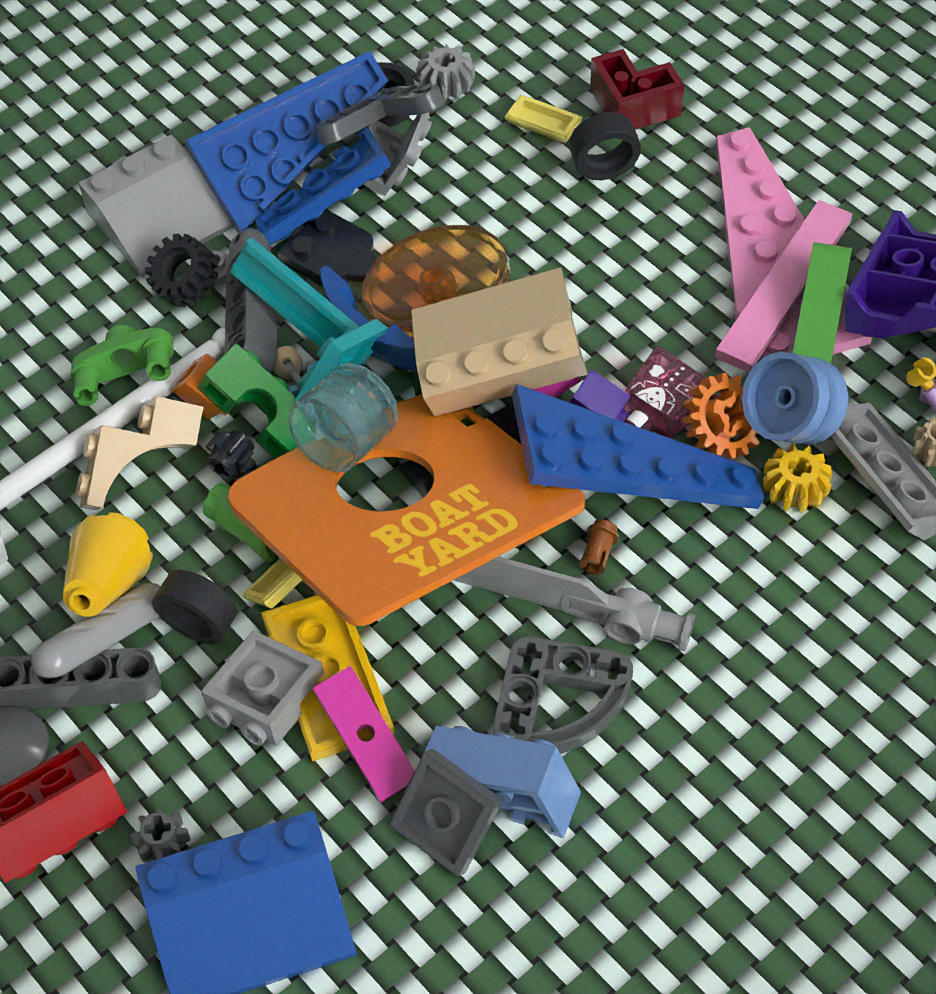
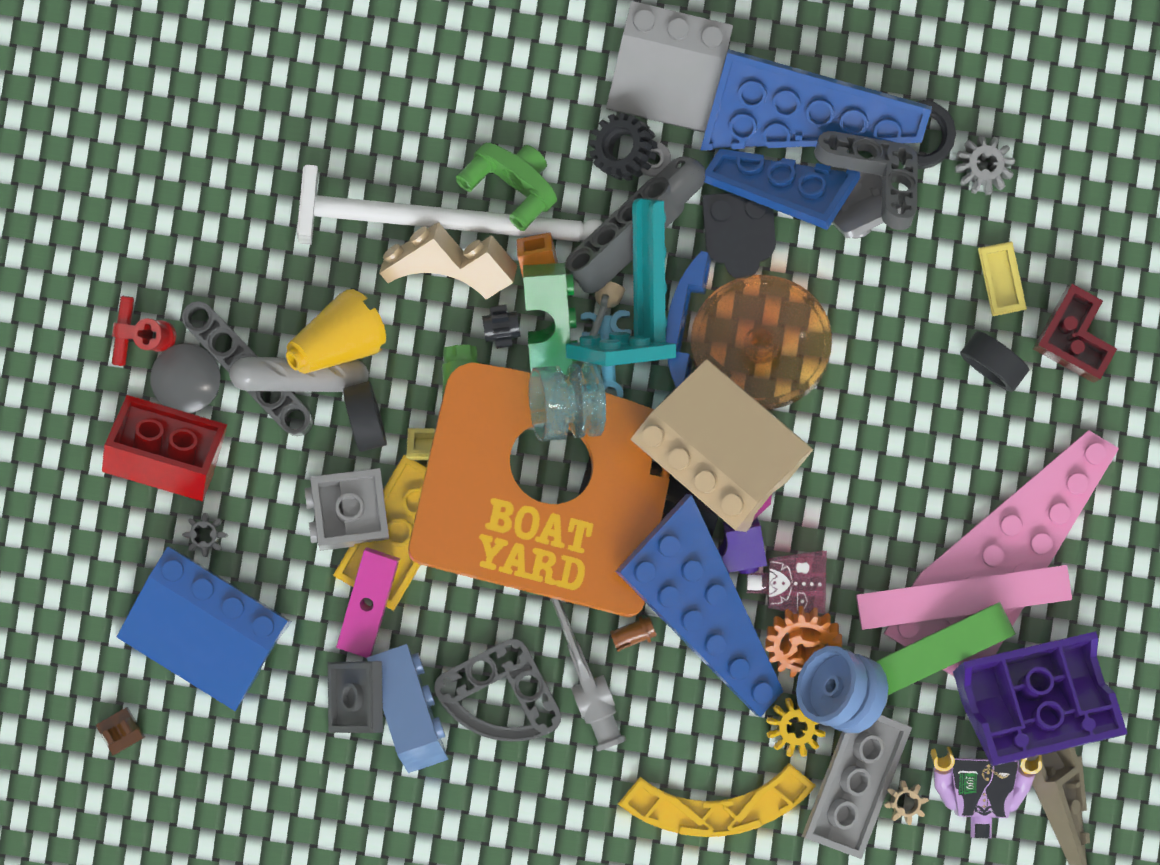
camera: 50 degrees right, 30 degrees up
none -> yellow tile [618,763,816,837]

